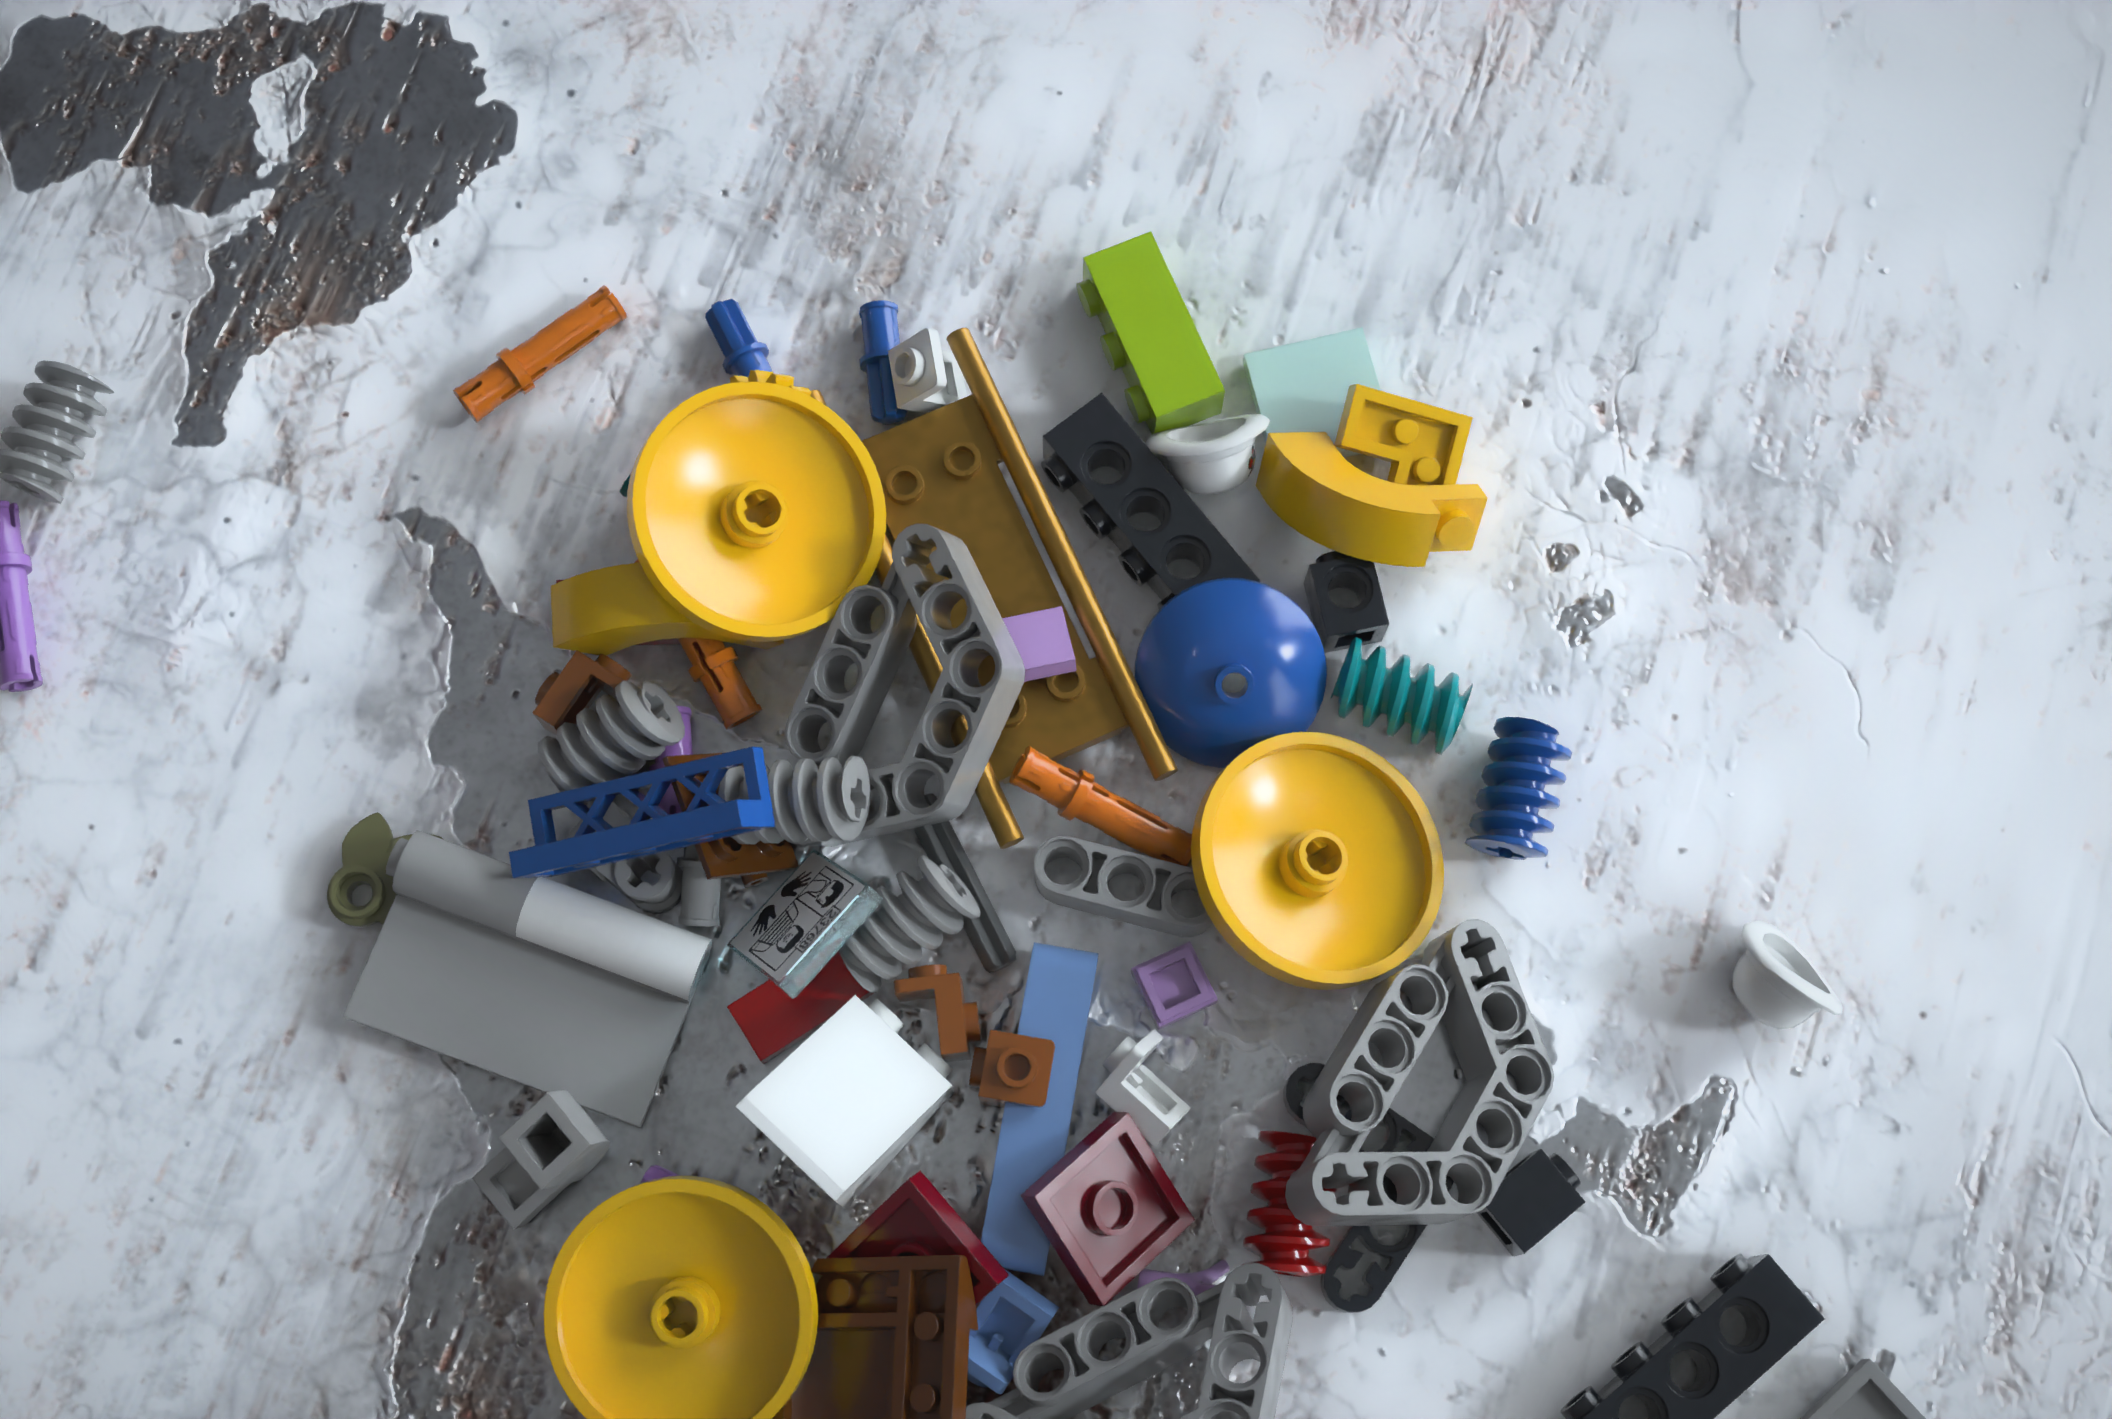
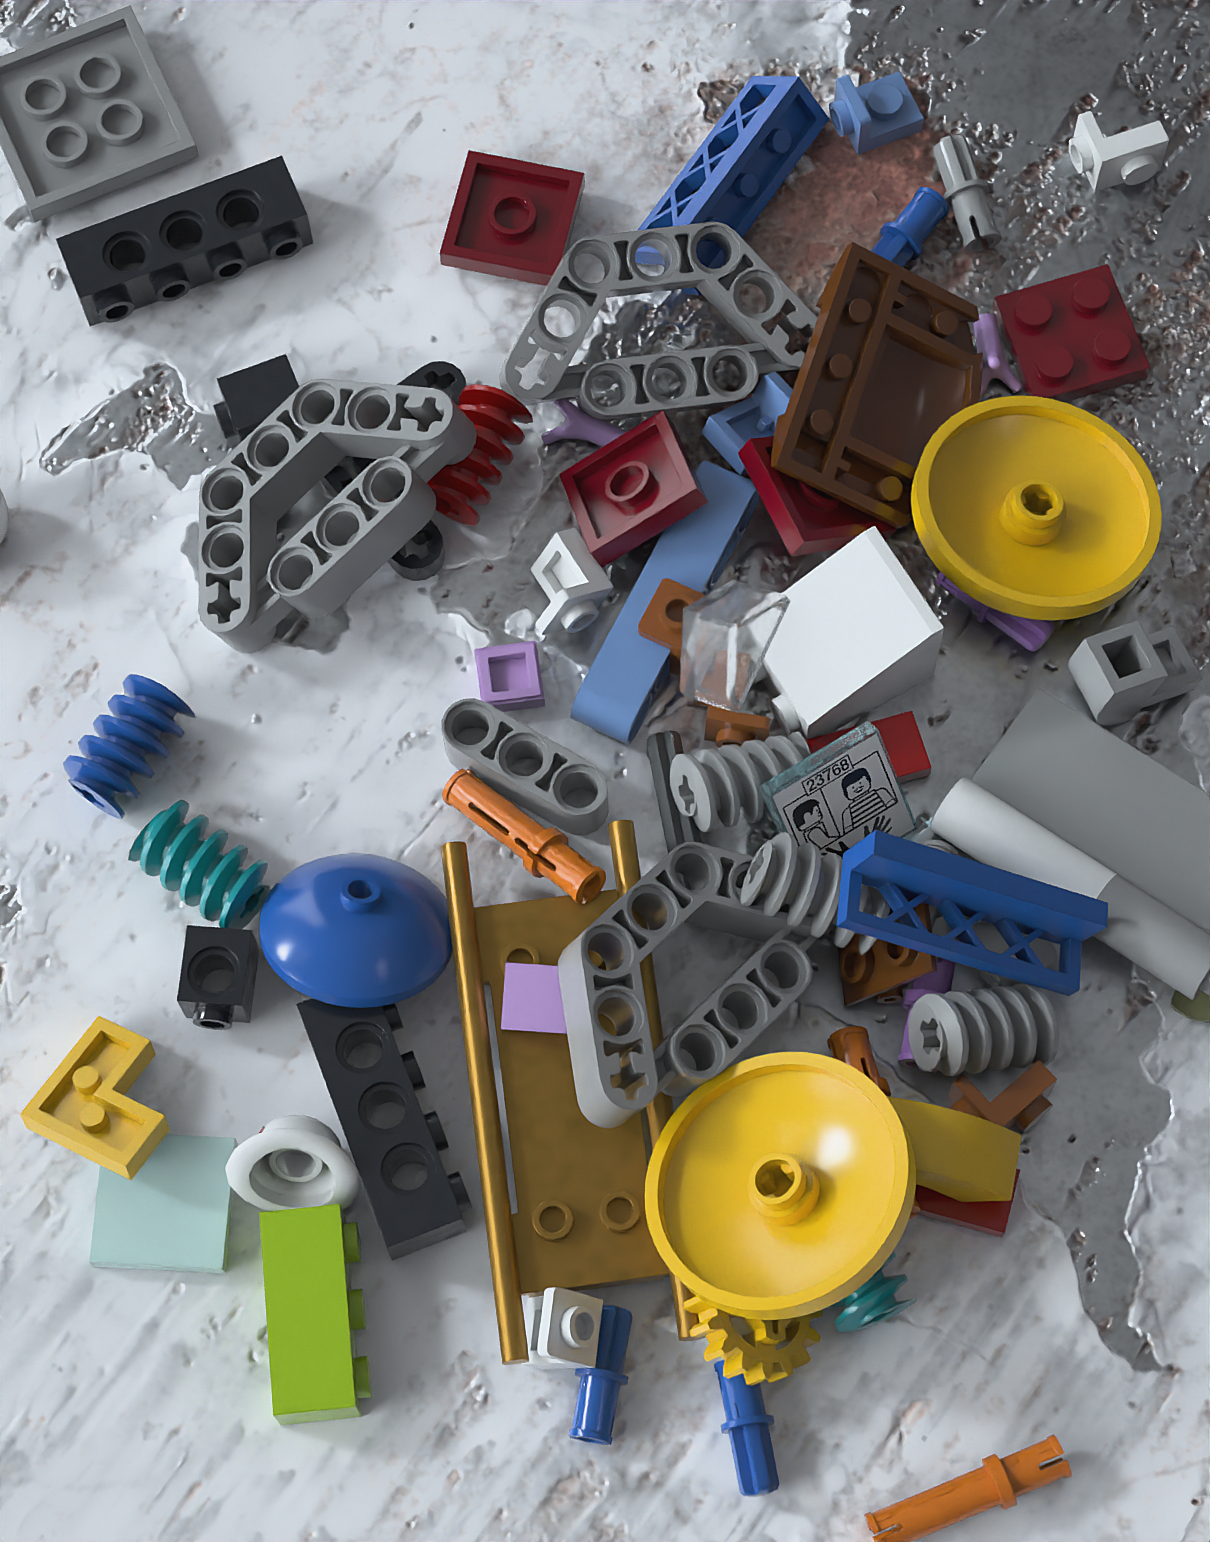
camera: 160 degrees left, 5 degrees down
yellow dish [1191,732,1444,990] -> none
yellow arch [1255,432,1488,567] -> none
none -> clear slope [680,580,791,713]

